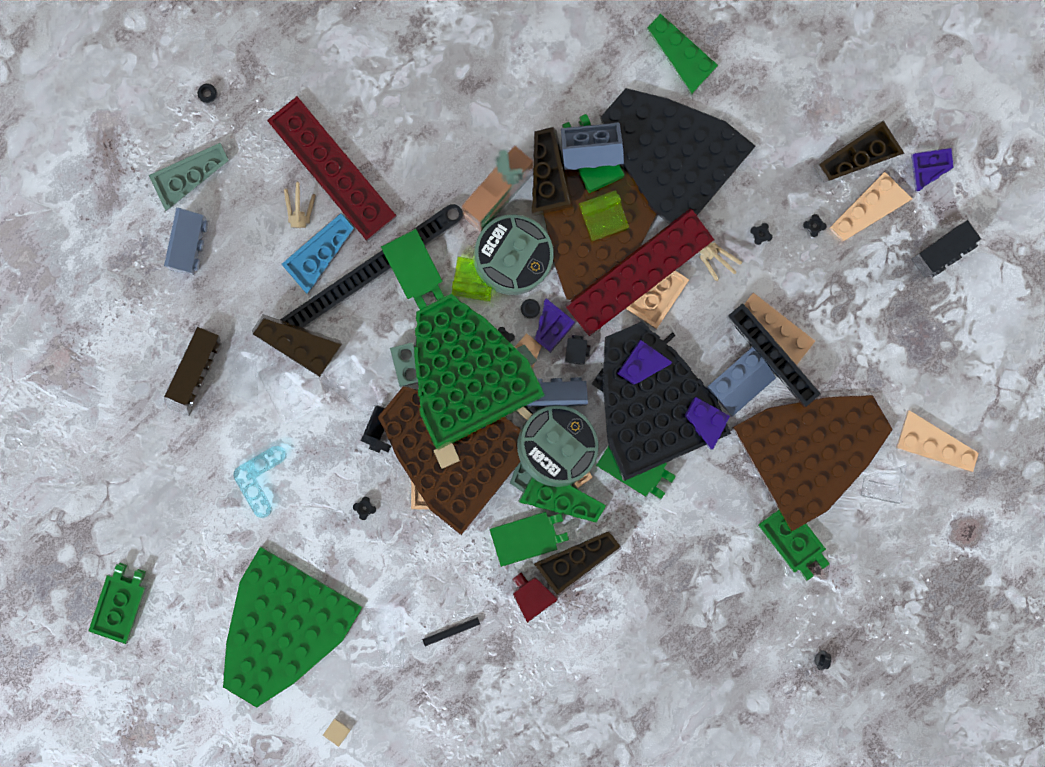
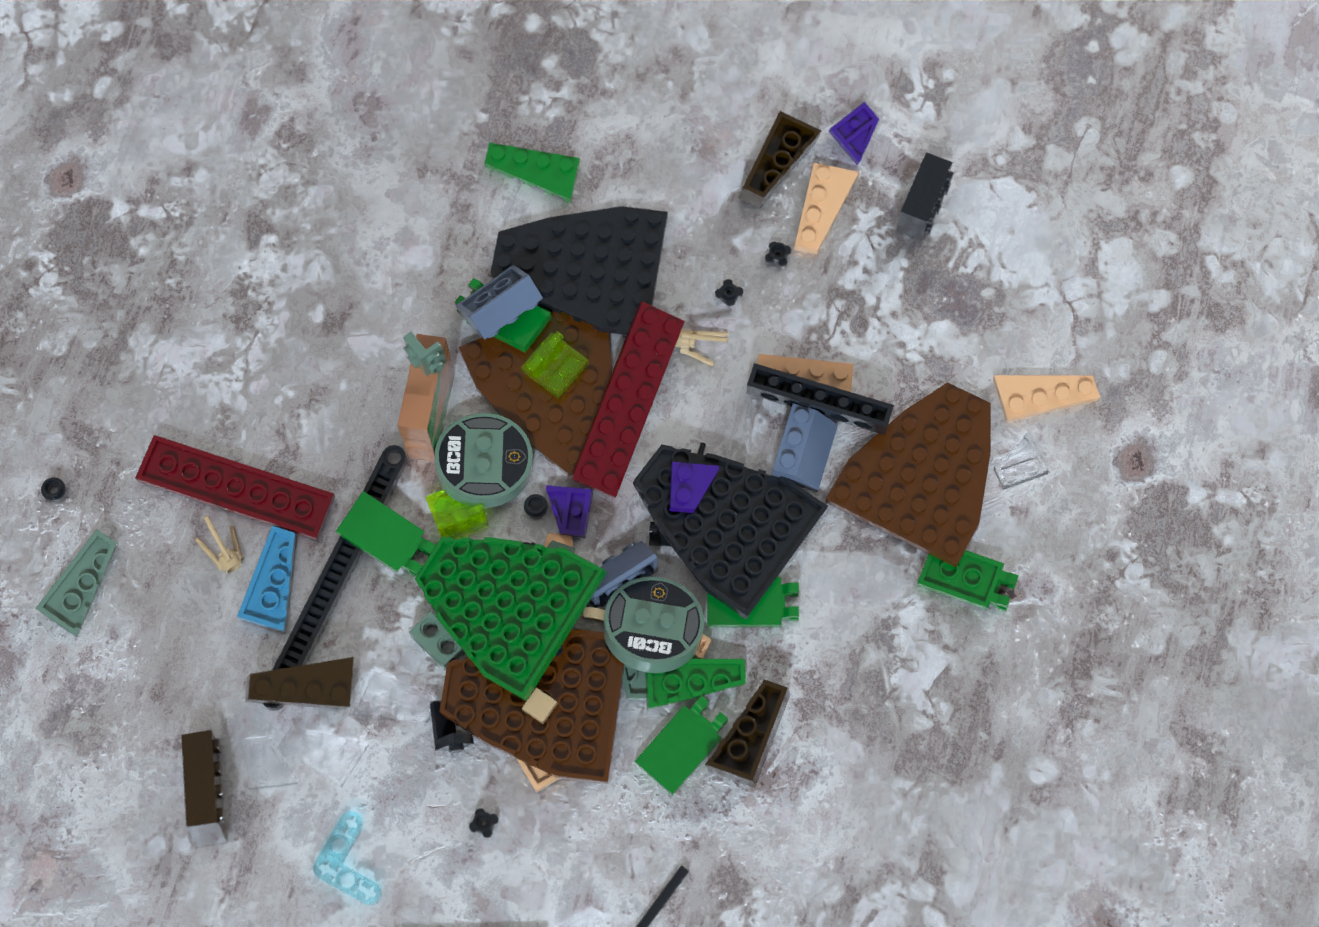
camera: 30 degrees left, 15 degrees down
sand blue slope [164,207,208,275] -> none
dark red torso [512,572,558,623] -> none
dark brown wedge [532,127,573,216] -> none
black brick [565,335,591,365] -> none
light nougat wing [626,271,689,329] -> none
dark purple wing [685,397,730,450] -> none
black plate [814,650,832,670] -> none

